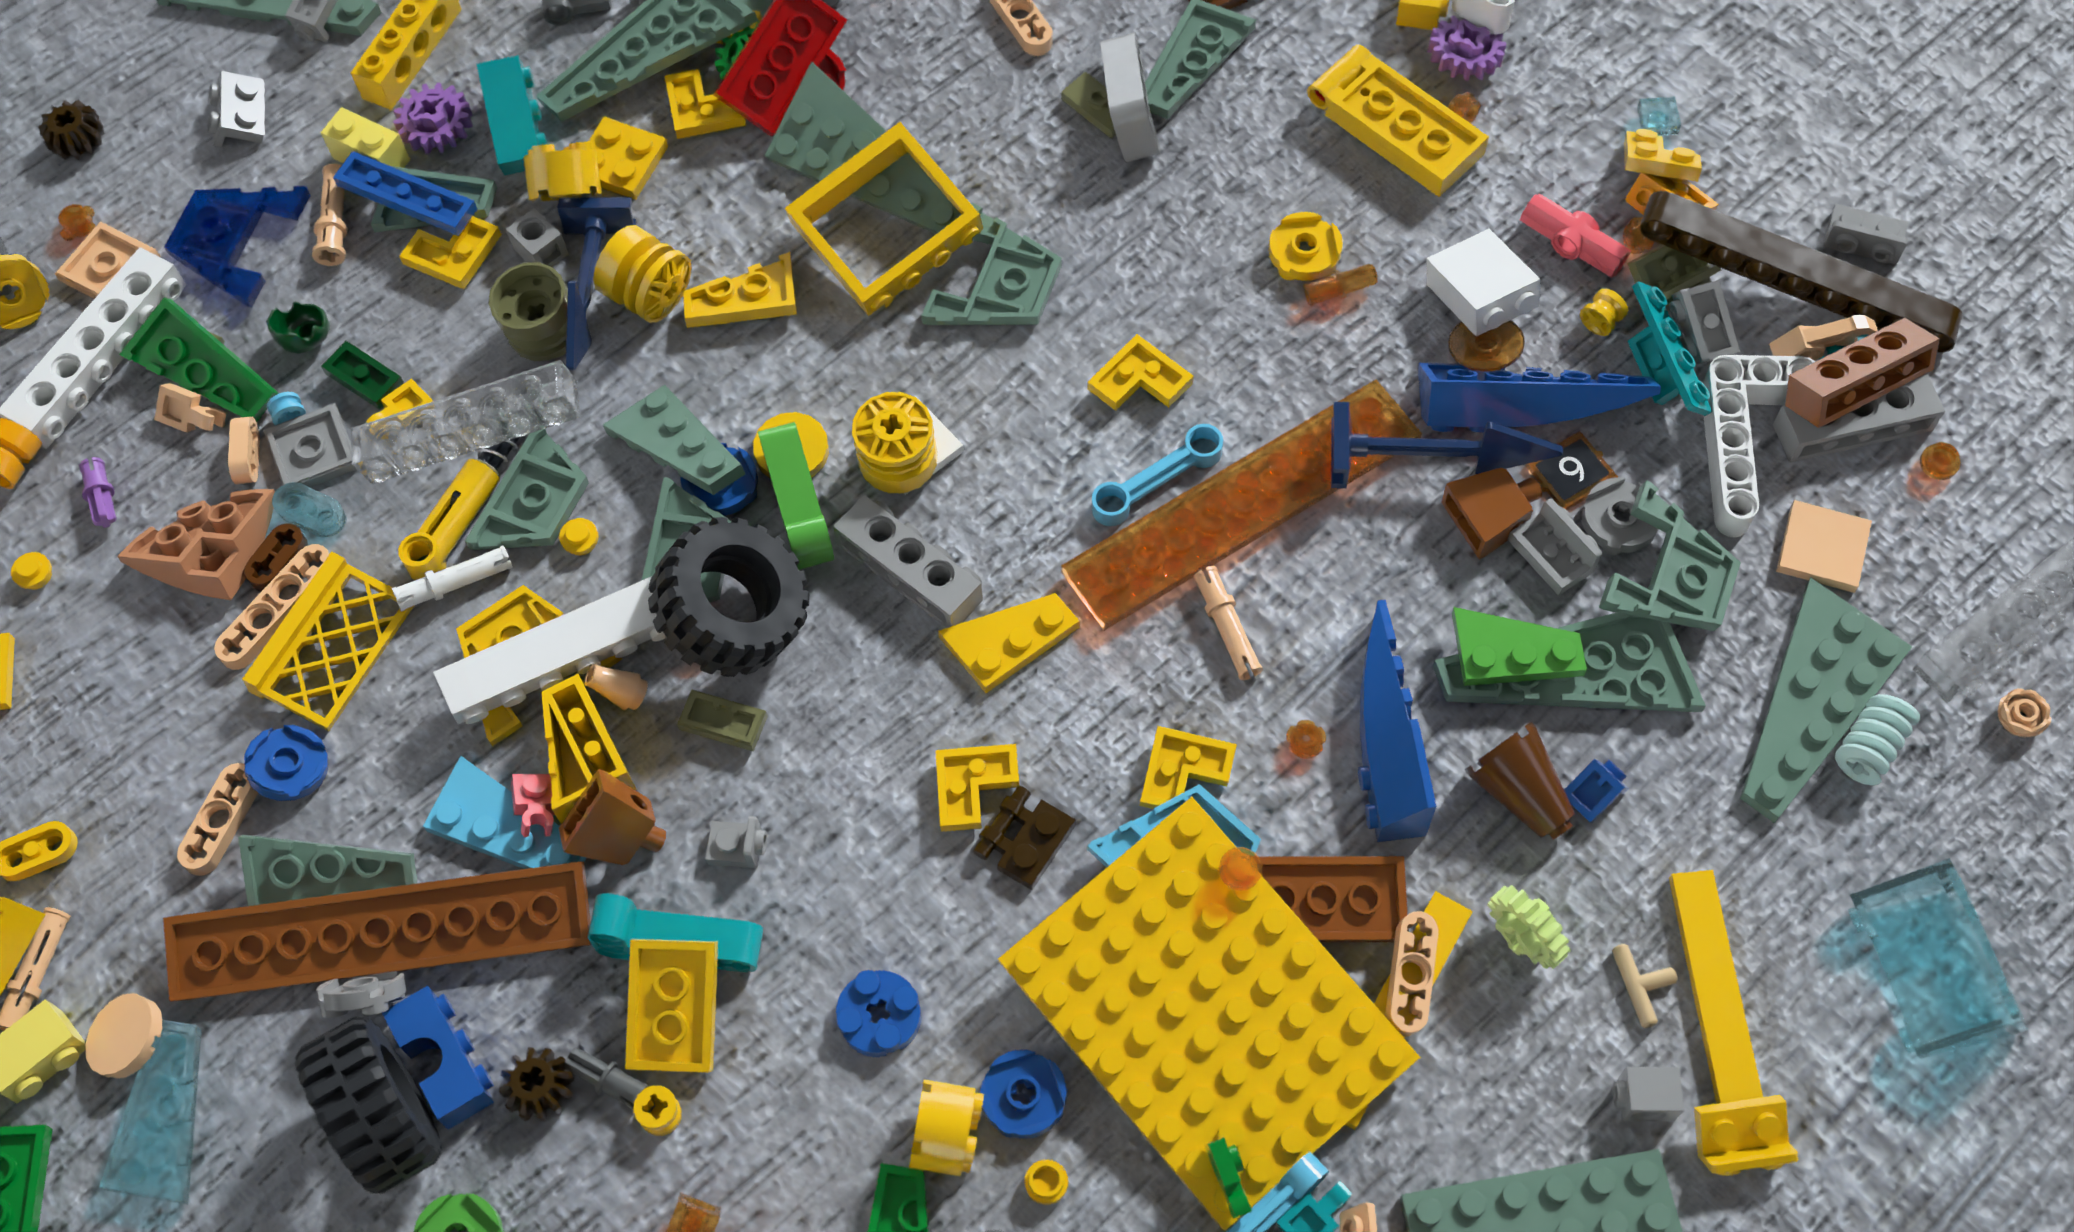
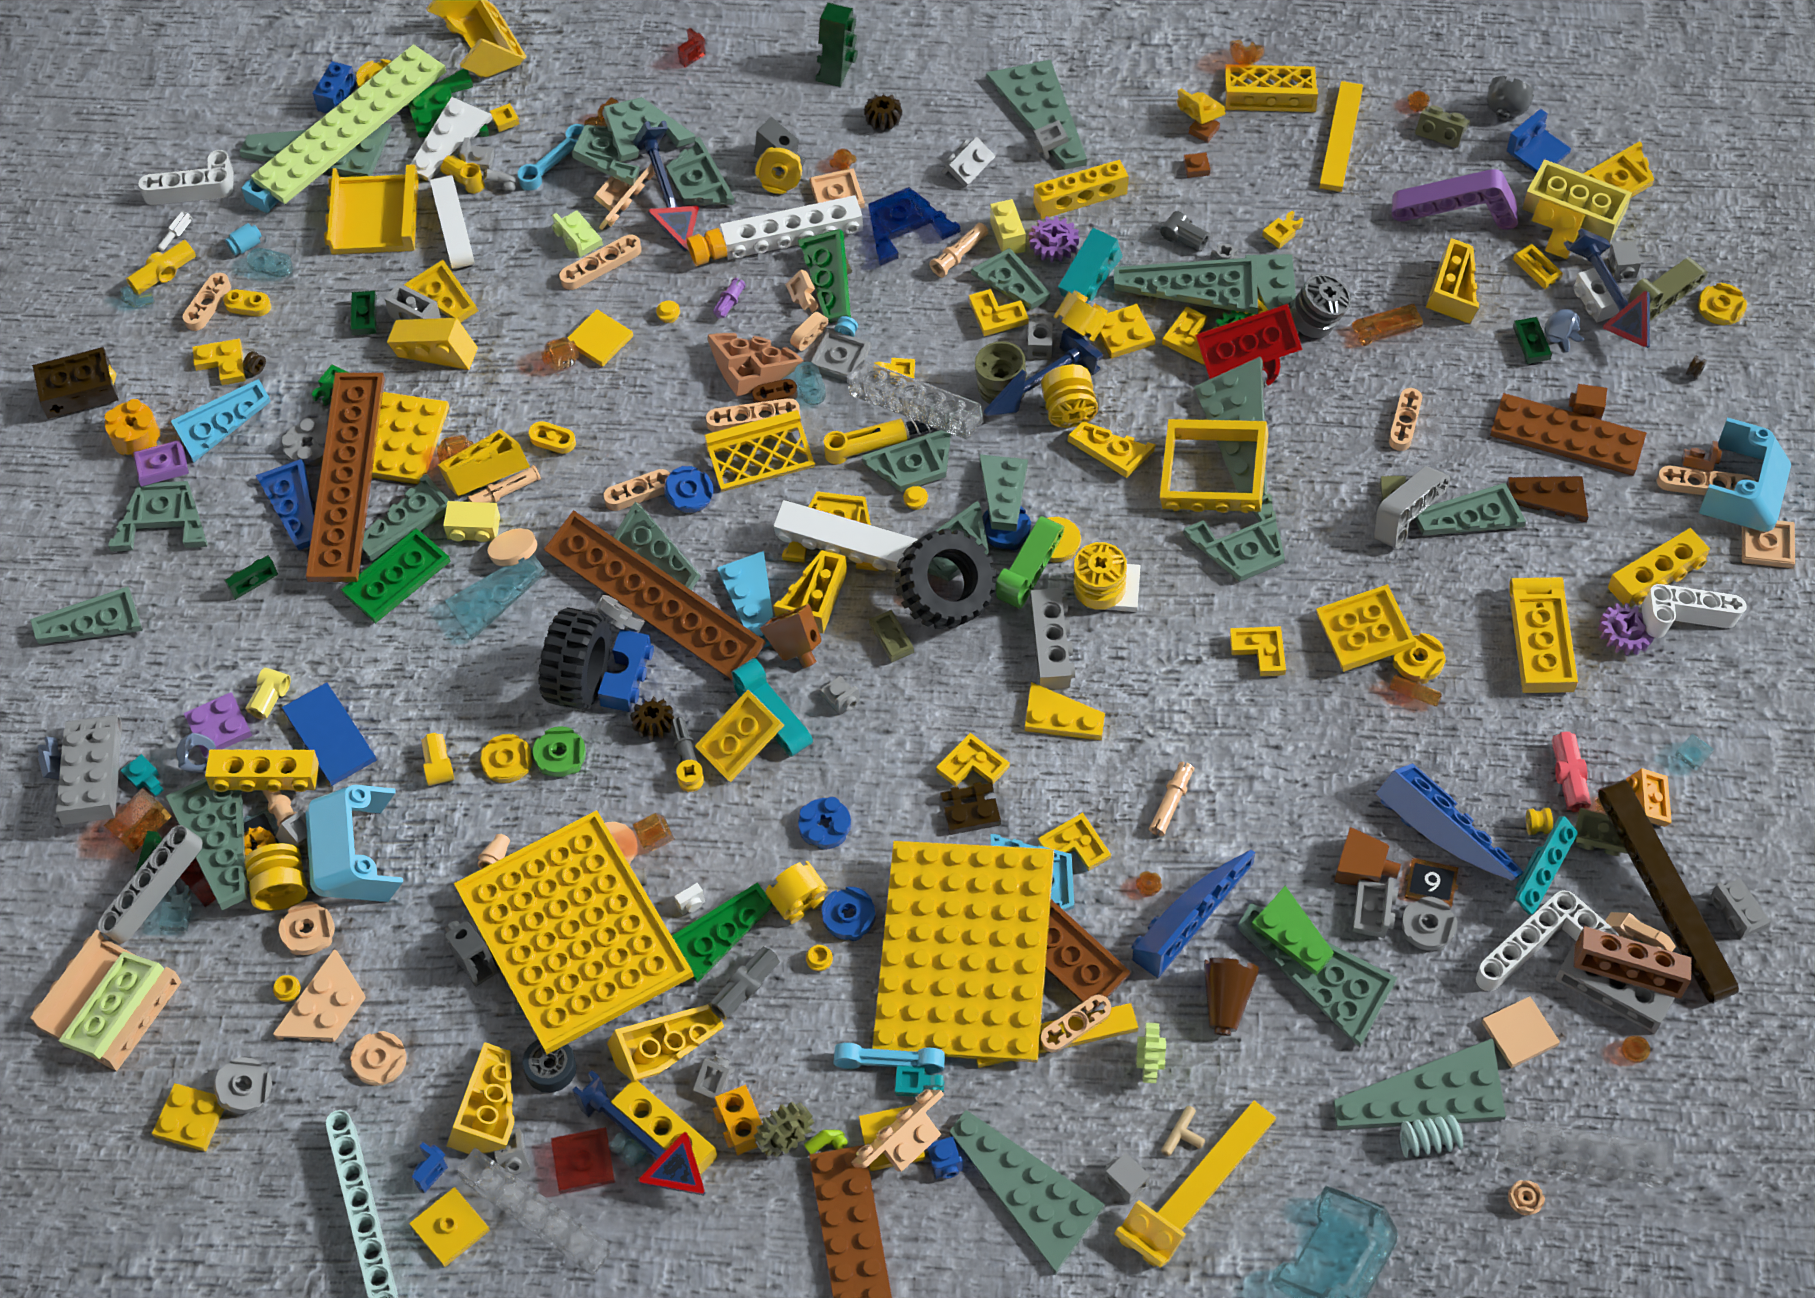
camera: 45 degrees right, 5 degrees down
dark green hair [266,301,330,354] -> none
dark green plate [321,341,404,410] -> none
blue plate [333,151,477,236] -> none
white pin [392,546,513,611] -> none
coral plate [511,774,555,837] -> none
light nougat cone [584,664,648,710] -> none
clear orange plate [1061,379,1422,631] -> none
medium azure piece [1092,424,1223,526] -> none
green plate [1205,1138,1252,1219] -> none
clear orange plate [1219,847,1262,891] -> none
dark blue piece [1331,402,1563,488] -> none
white brick [1426,229,1540,336] -> none
clear orange plate [1448,92,1481,124] -> none
clear orange dish [1448,320,1525,372] -> none
blue bracket [1564,758,1629,823] -> none
sand green wing [1599,480,1741,631] -> none
yellow plate [1624,129,1702,182] -> none
light grey bracket [1670,280,1741,365] -> none
none -> yellow plate [1316,584,1416,672]

